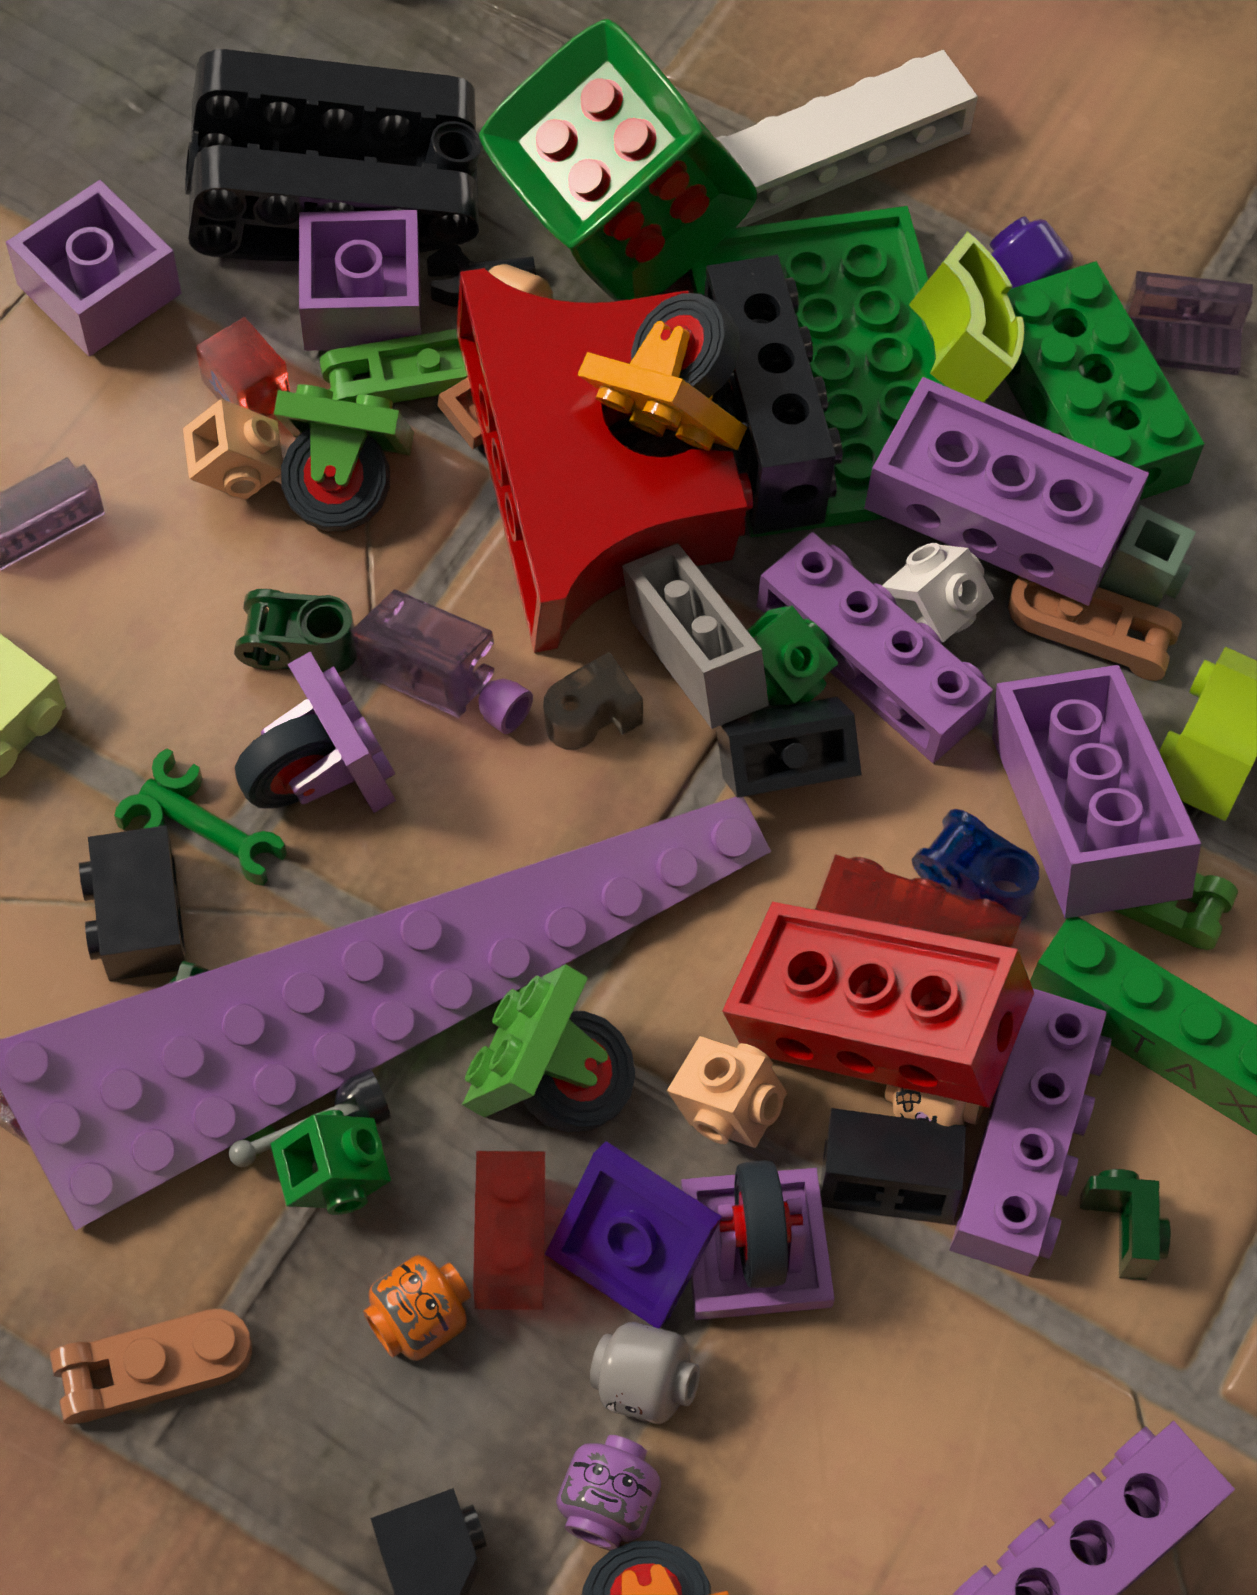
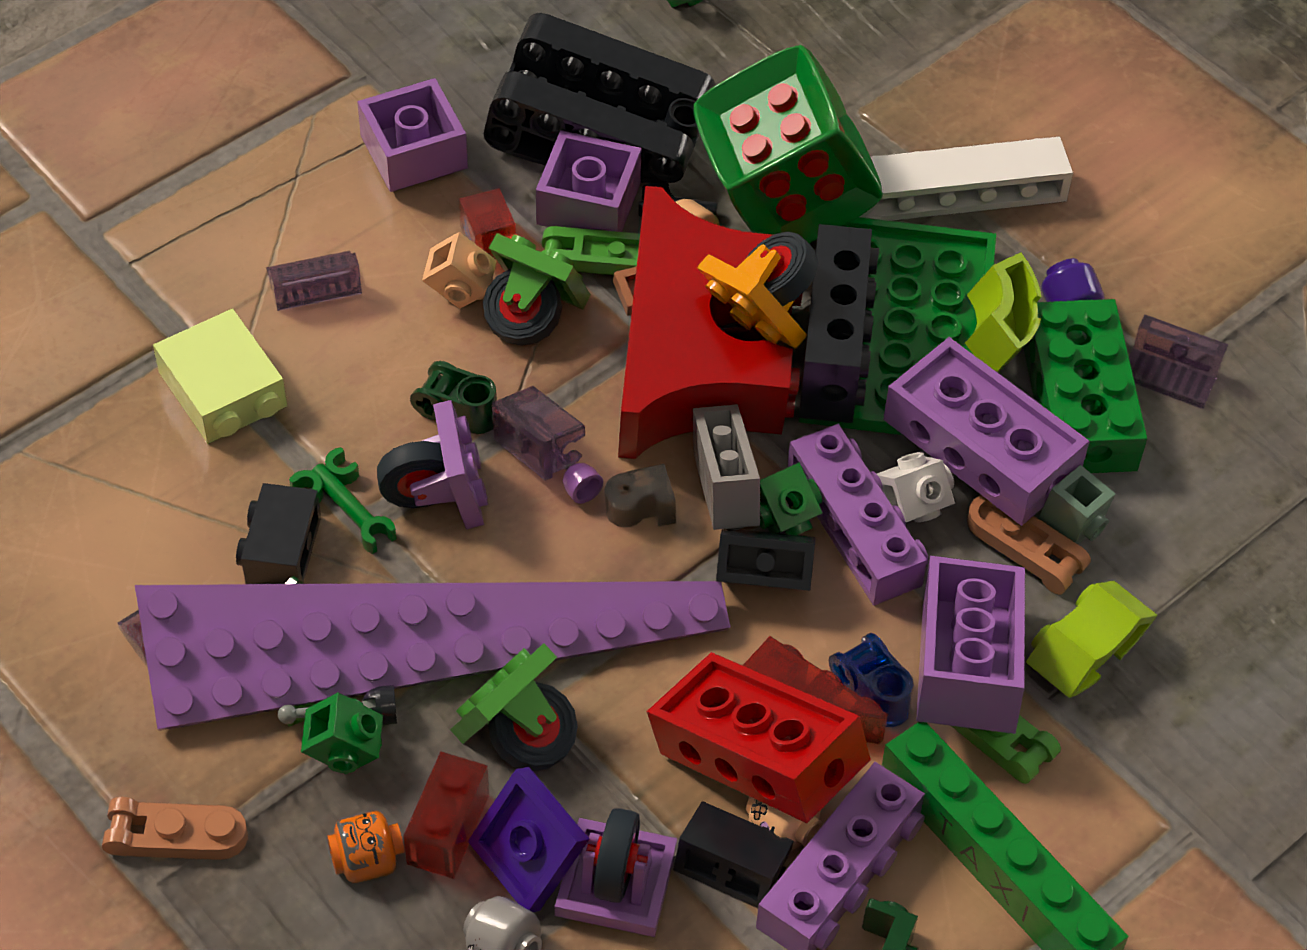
camera: 20 degrees right, 10 degrees down
light nougat brick [667,1036,787,1148] -> none

